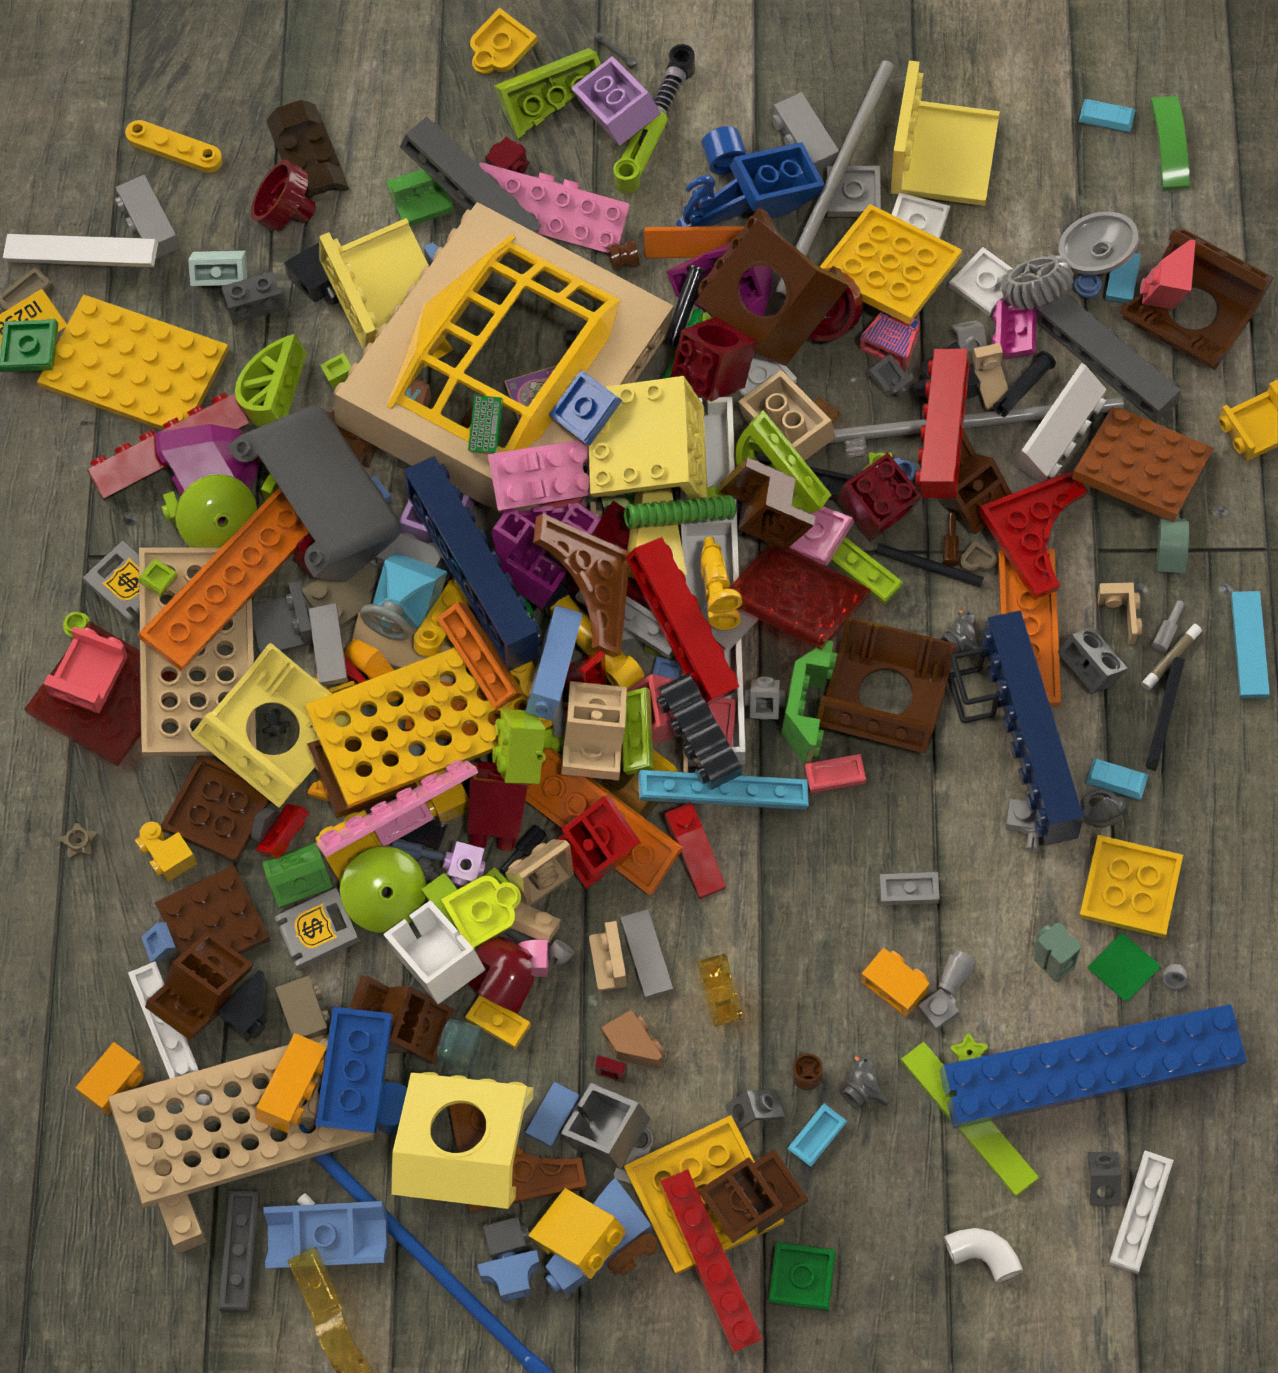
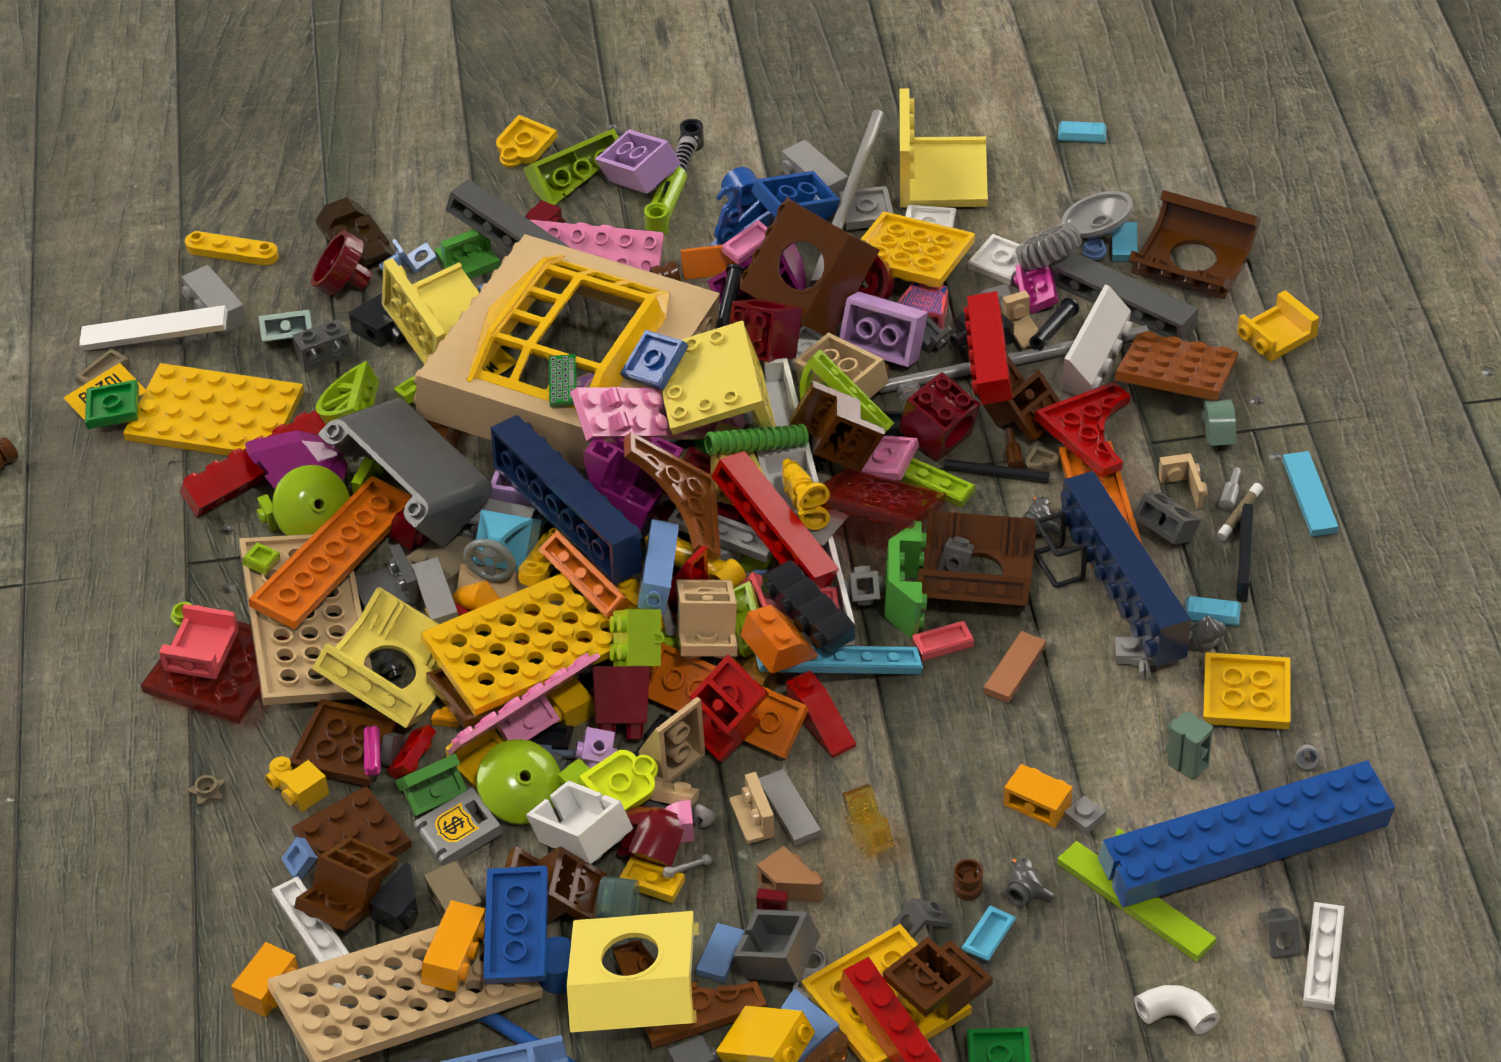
camera: 10 degrees left, 20 degrees down
light grey container [83,540,140,624] -> none
light grey plate [879,872,940,905] -> none
light grey cone [938,950,976,995] -> none
green sticker [1088,933,1161,1002] -> none
coral slope [1140,240,1195,310] -> none
bright green slope [1150,96,1190,190] -> none
none -> dark pink axle [364,726,381,776]
none -> medium blue bracket [378,239,437,274]
none -> light grey hinge [663,854,712,878]
none -> bright pink tile [721,220,767,265]
none -> orange slope [740,605,818,674]
none -> lavender brick [839,292,928,367]
none -> dark grey bracket [938,537,975,572]
none -> nougat tile [984,631,1046,703]

